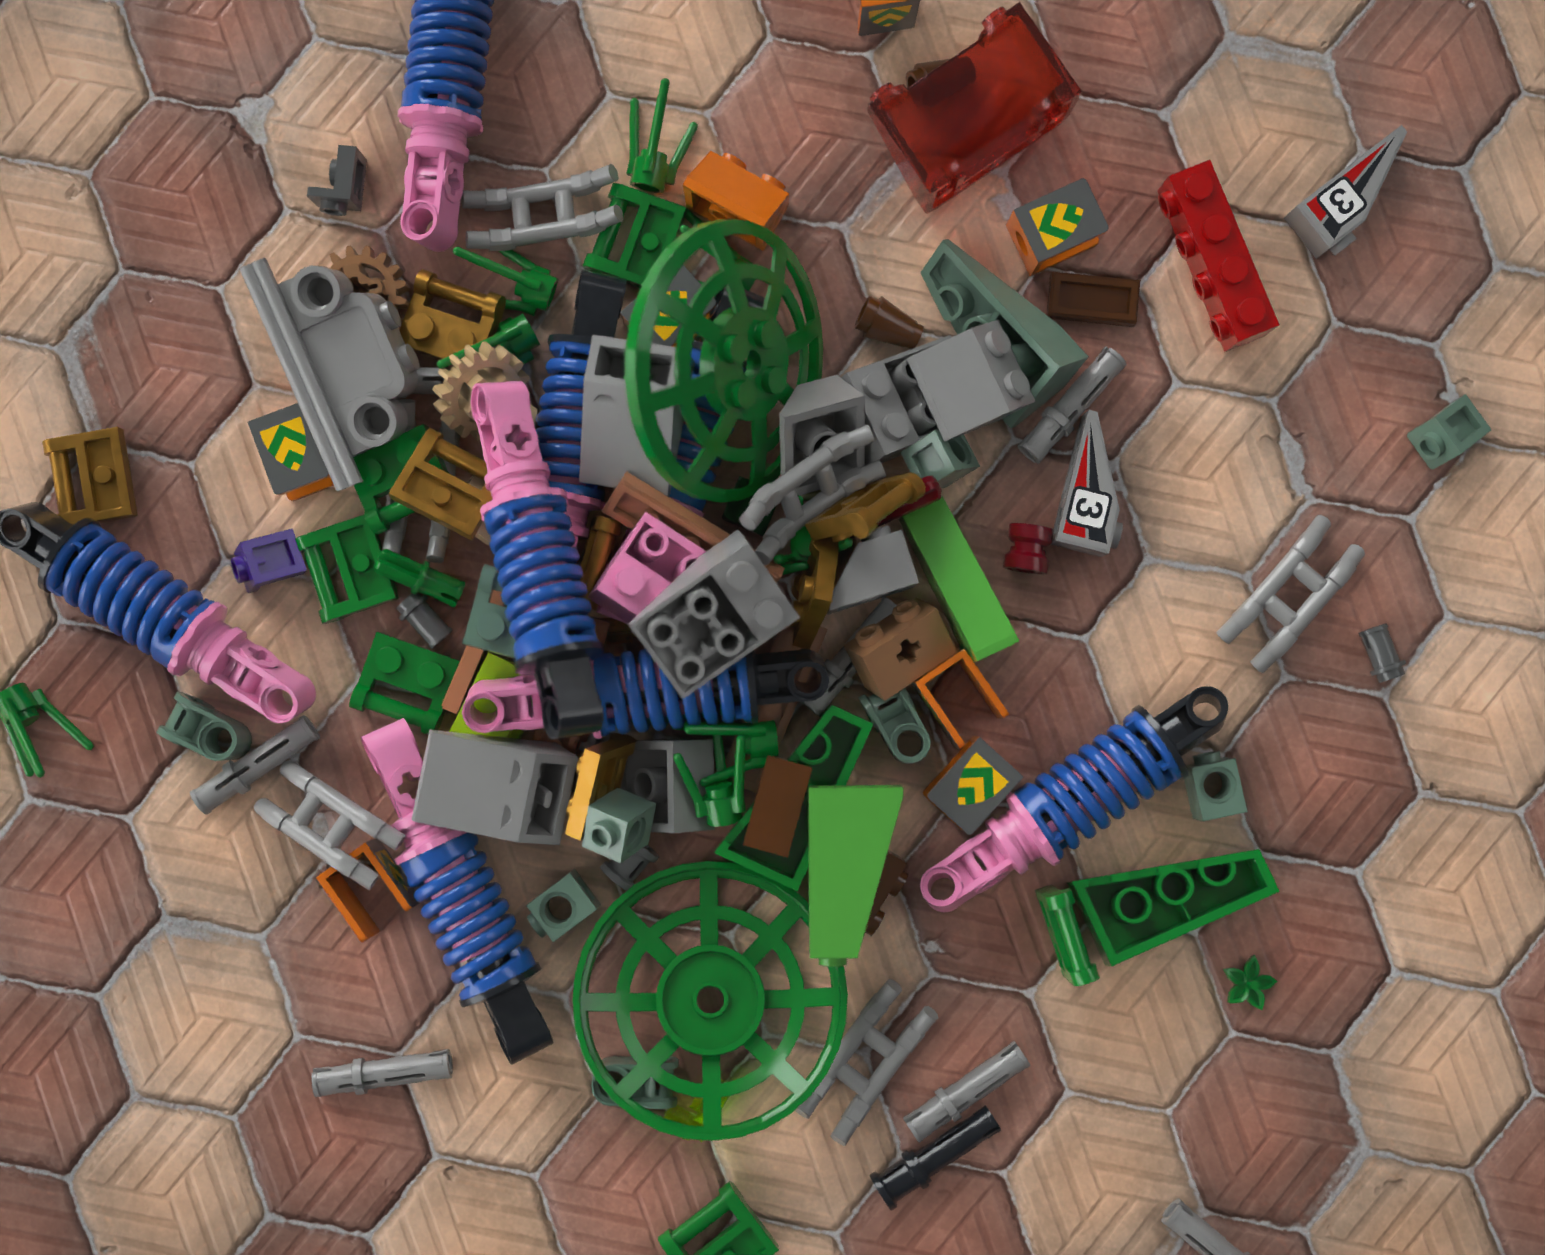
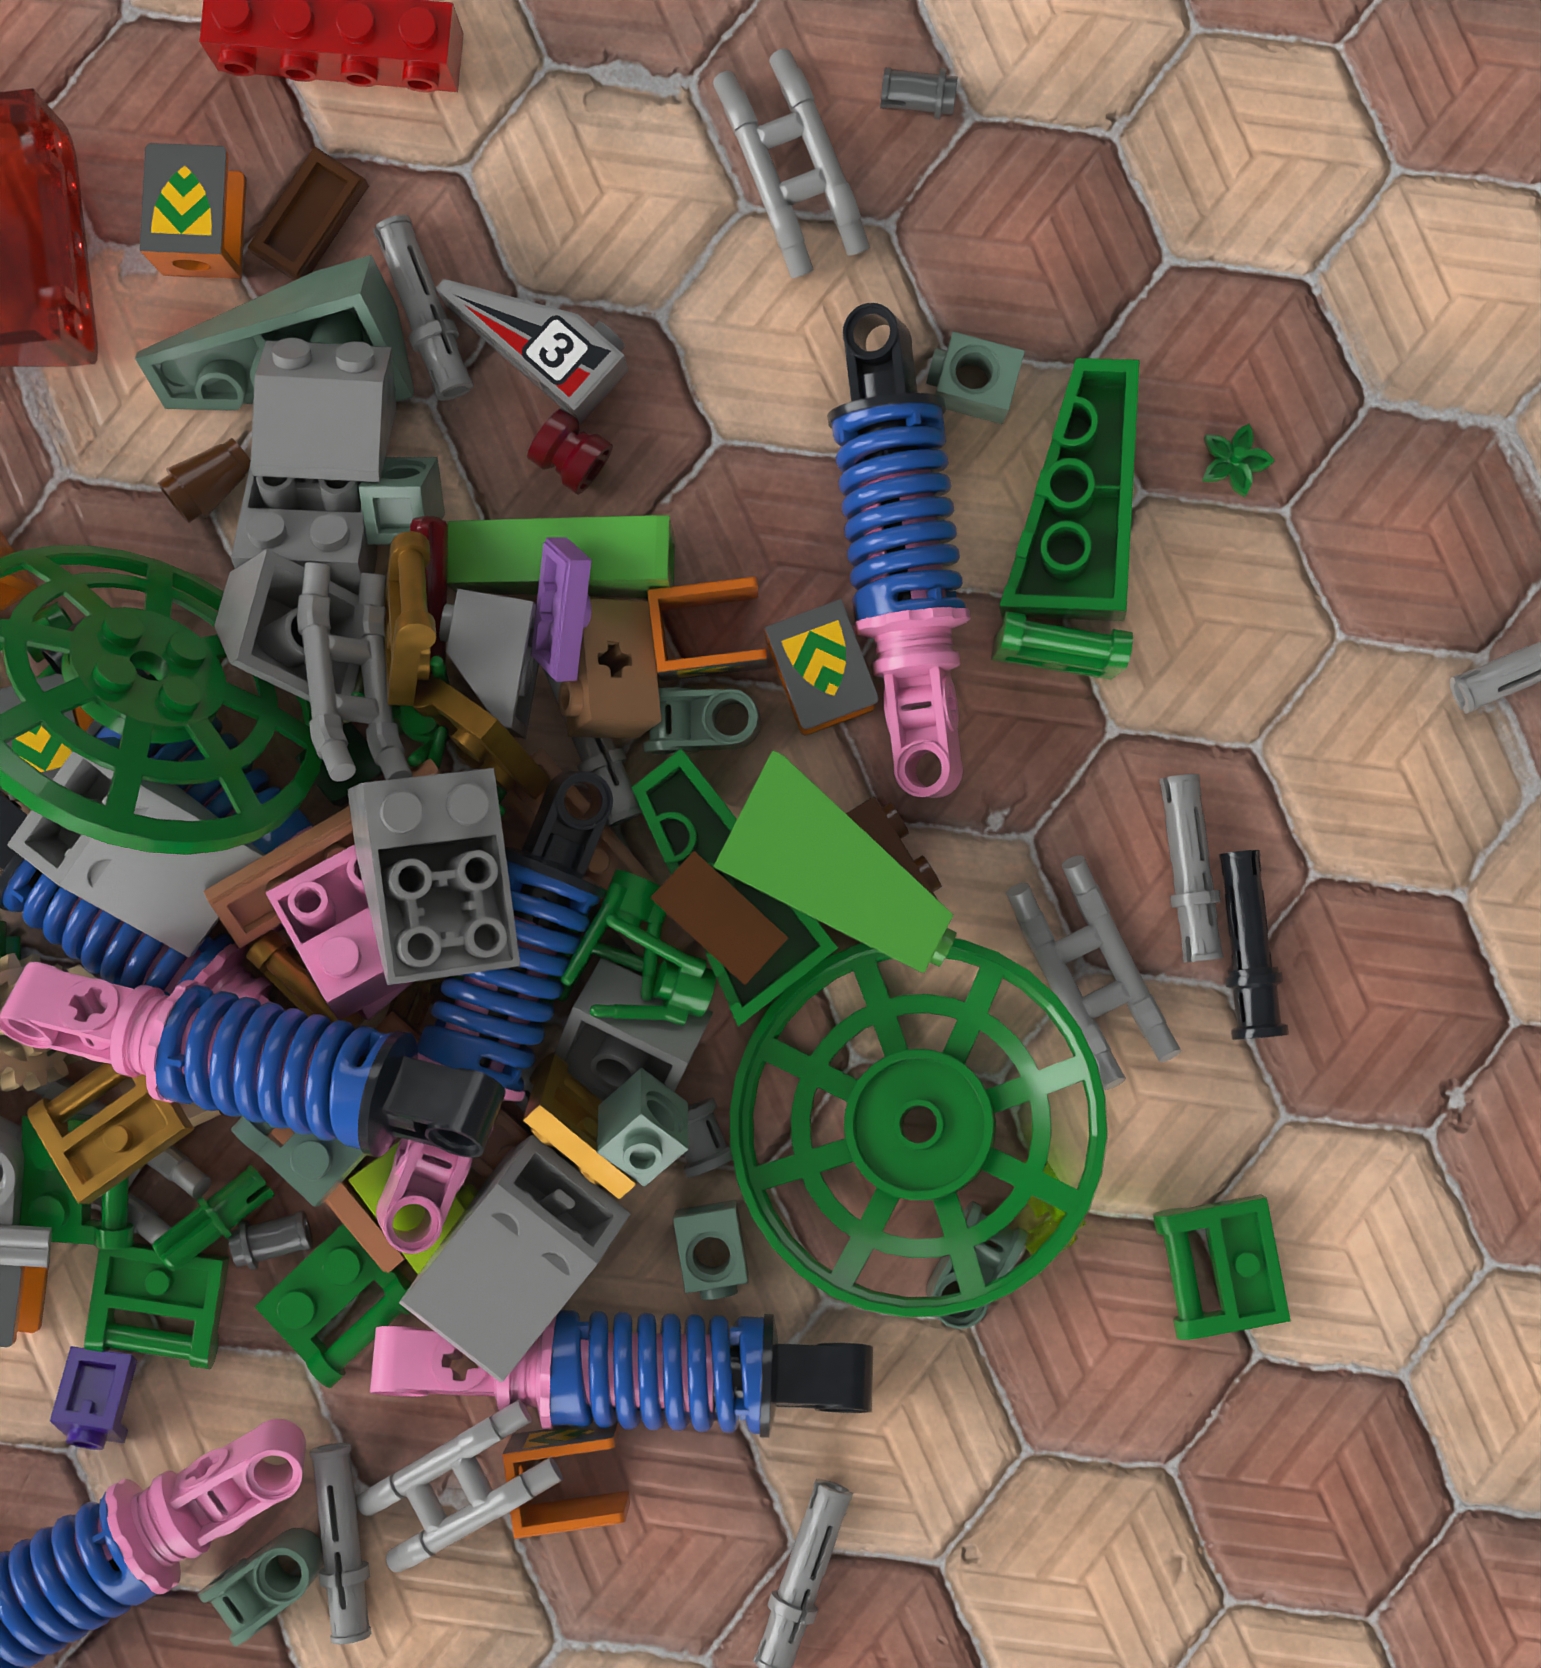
camera: 60 degrees left, 0 degrees up
none -> medium lavender plate [531,537,592,682]

